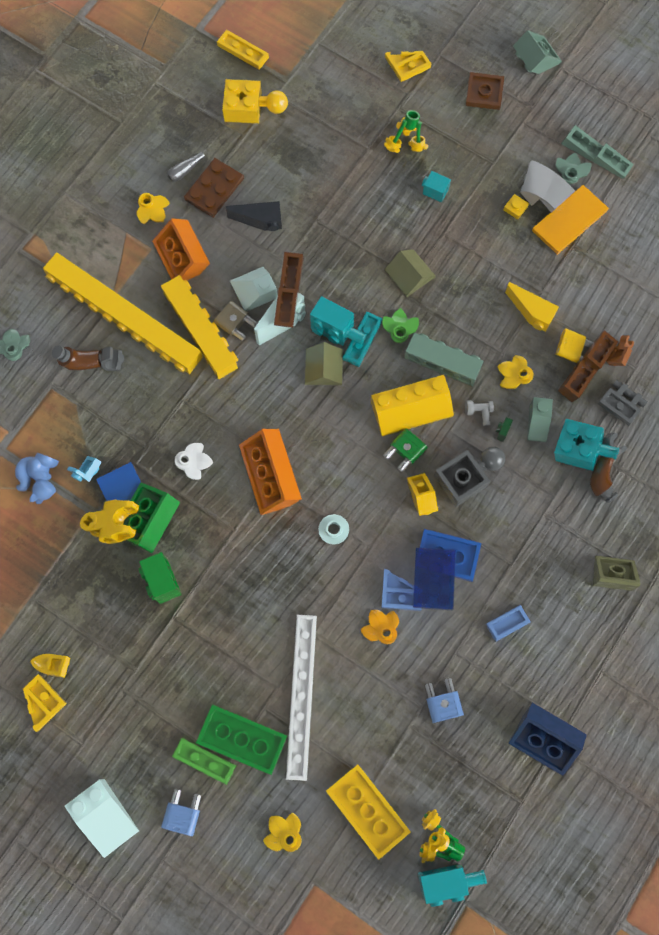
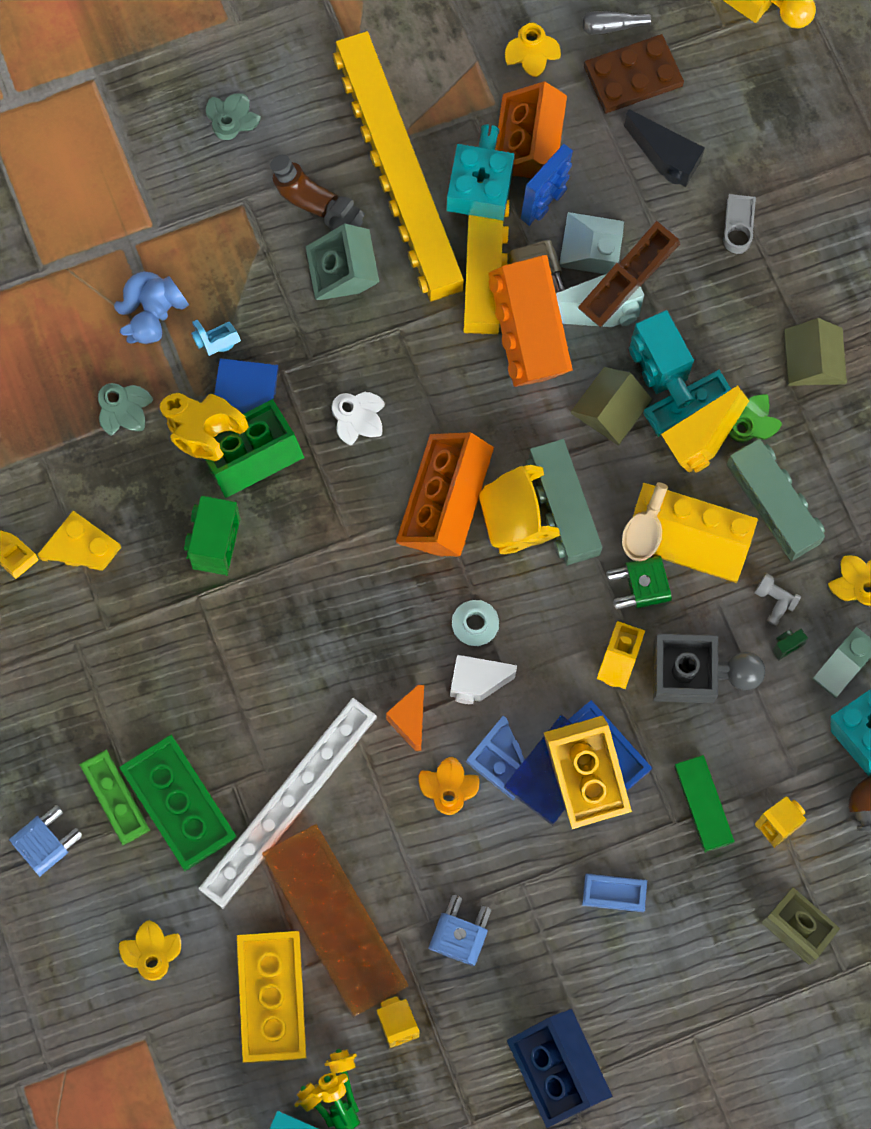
camera: 30 degrees right, 0 degrees up
none -> yellow wing [38,511,122,571]
none -> sand green plate [98,383,153,436]
none -> clear orange plate [262,824,409,1018]
none -> sand green slope [305,223,379,300]
none -> yellow slope [376,996,420,1048]
none -> orange slope [386,685,424,751]
none -> teal brick [447,124,515,221]
none -> white slope [450,655,517,704]
none -> yellow piece [479,465,560,554]
none -> orange slope [489,255,573,387]
none -> blue plate [520,144,573,226]
none -> sand green brick [526,439,602,566]
none -> yellow slope [544,715,632,829]
none -> tan piece [622,482,668,561]
none -> yellow slope [661,386,749,473]
none -> green tile [674,755,735,853]
none -> light grey piece [723,194,756,254]
none -> yellow slope [755,796,807,848]

